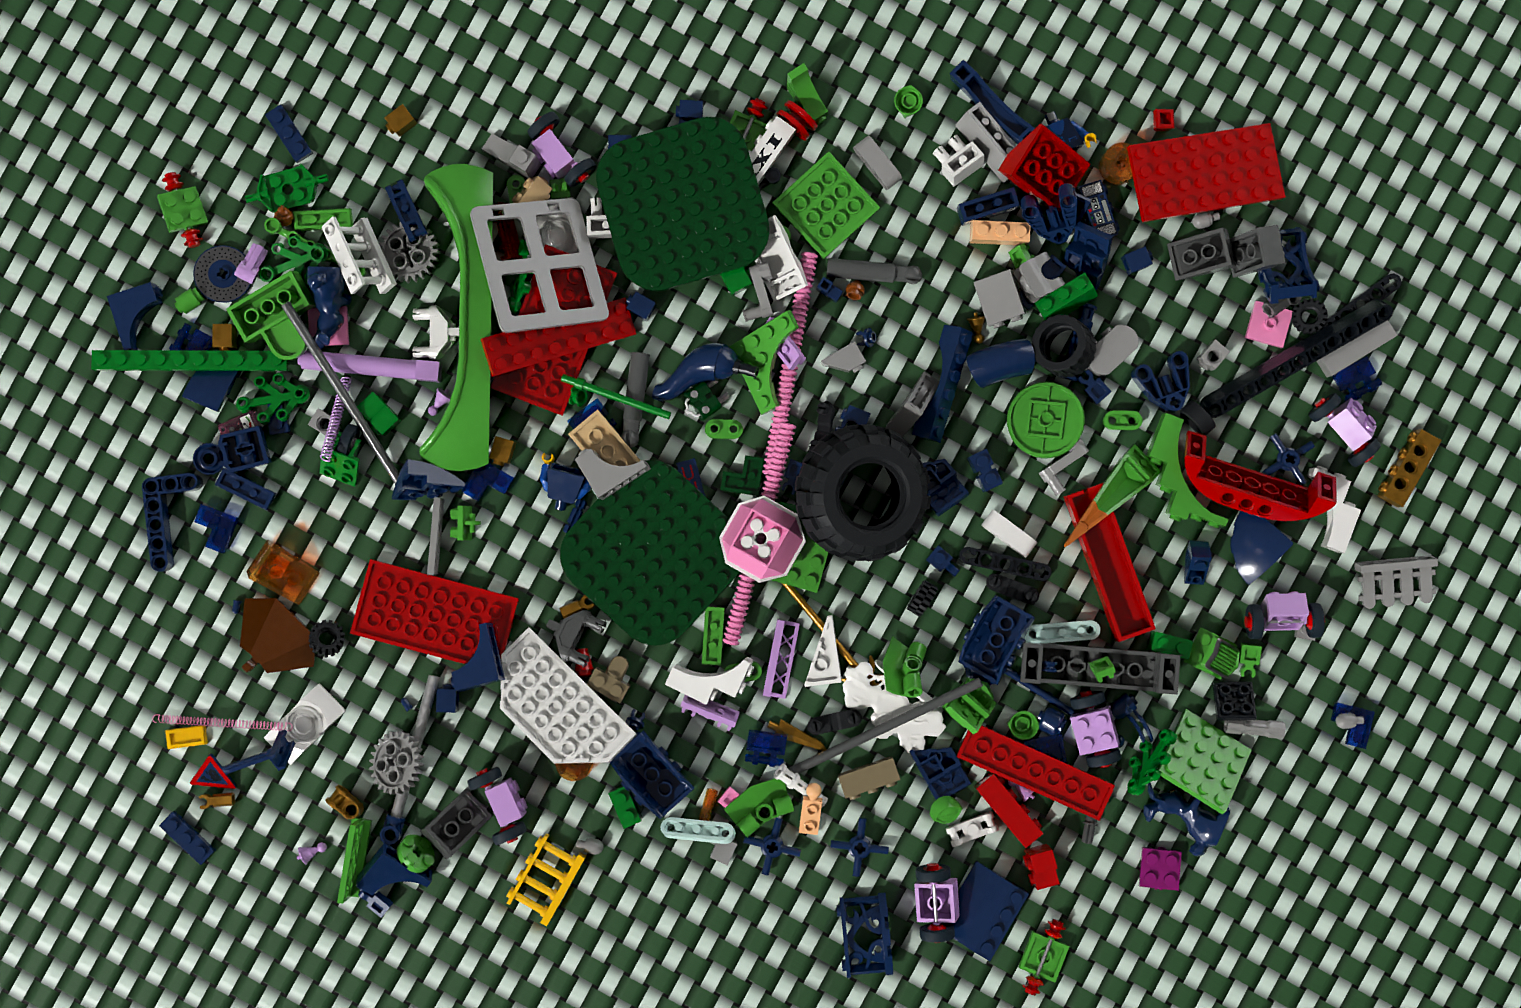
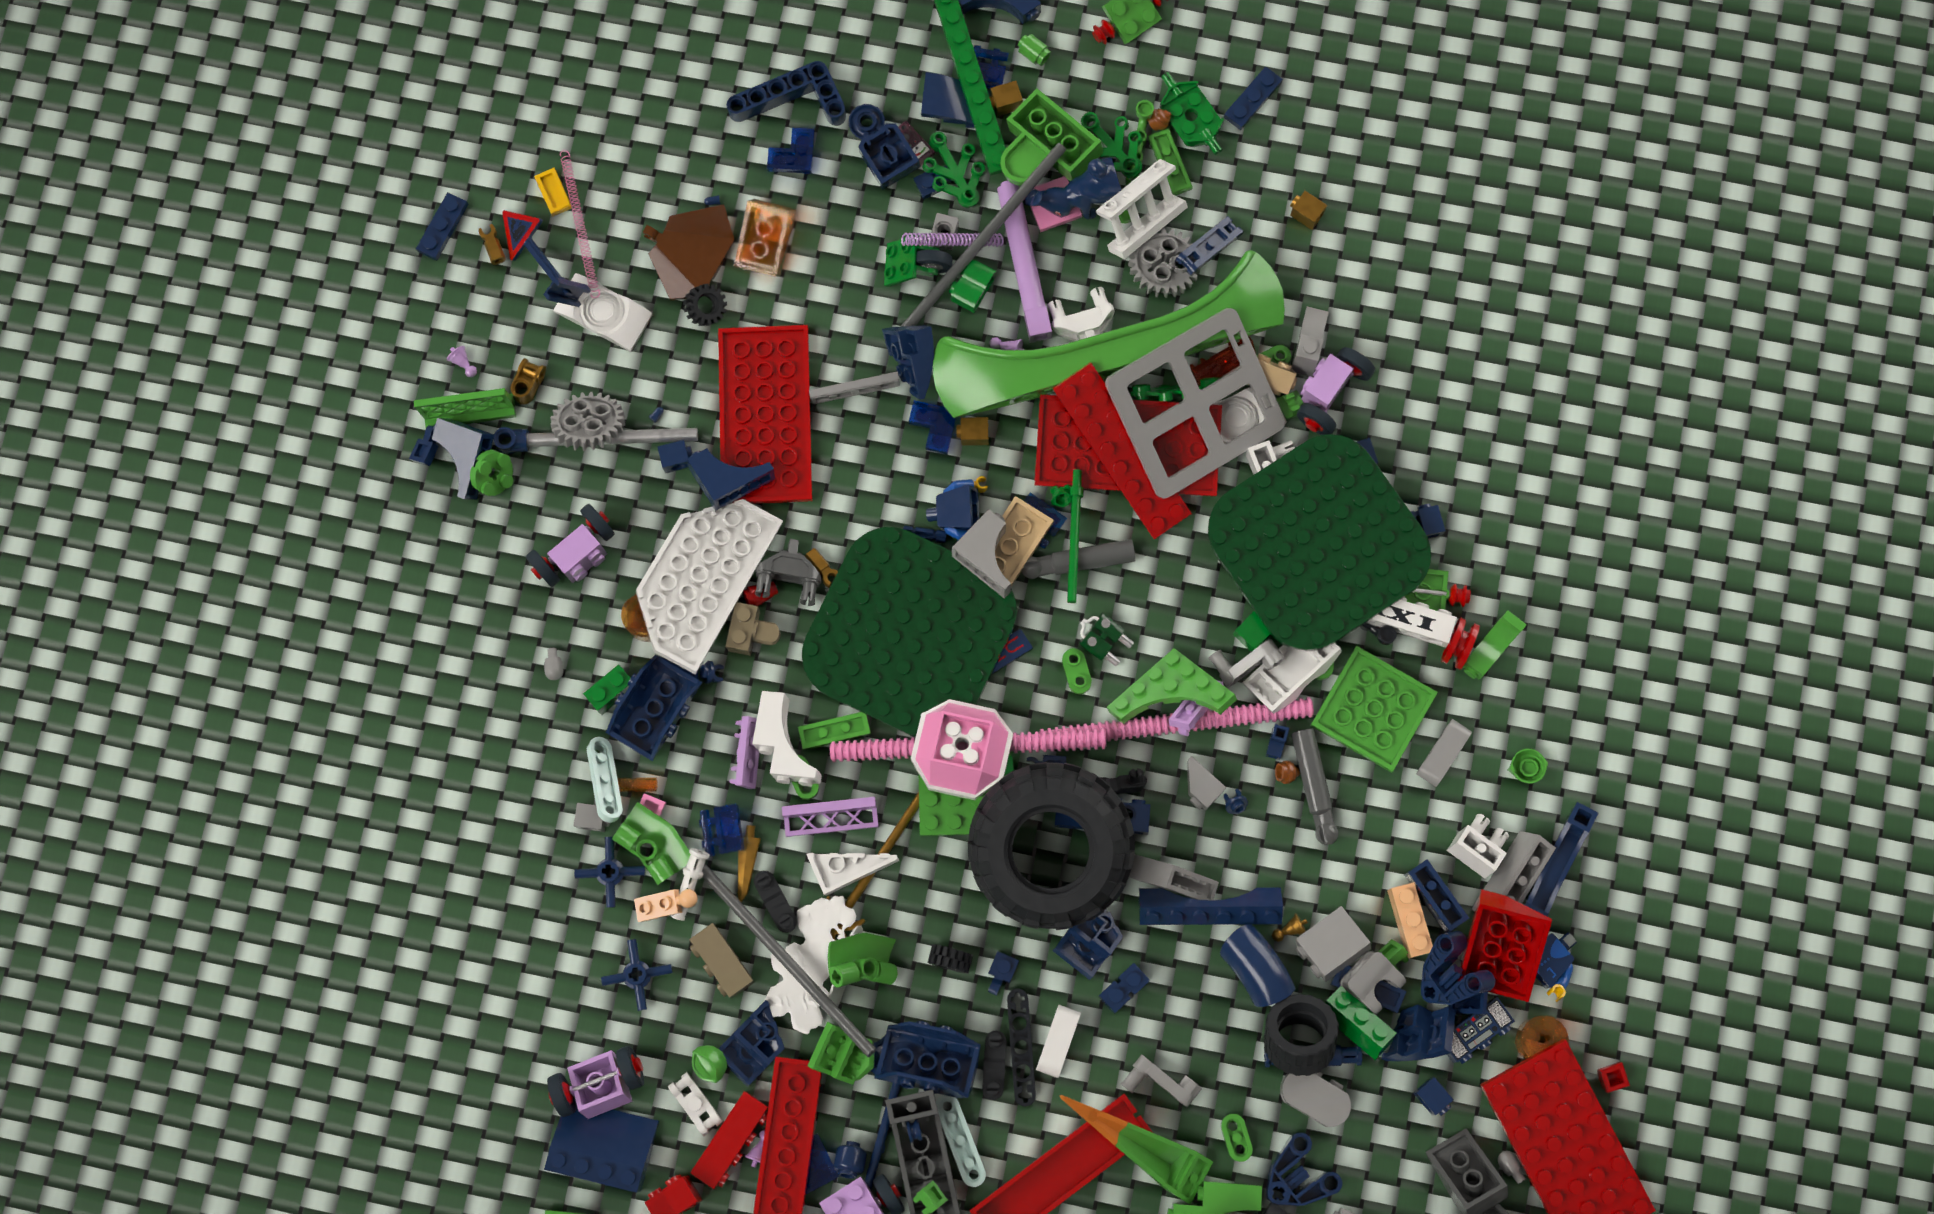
camera: 80 degrees right, 10 degrees down
piece [193,245,251,303] -> none
dark blue plate [215,468,276,510] -> none
lavender piece [234,243,268,284] -> none
dark grey slope [420,789,492,859] -> none
bright green hips [450,506,481,540] -> none
yellow fence [506,833,587,926] -> none
dark blue brick [626,292,657,321] -> none
dark blue animal [652,343,759,401] -> none
dark green plate [720,455,764,496] -> none
dark blue fence [836,893,893,978] -> none
bright green plate [1007,382,1085,459] -> none
bright green hat [1007,711,1039,740] -> none
dark blue plate [1078,370,1112,405] -> none

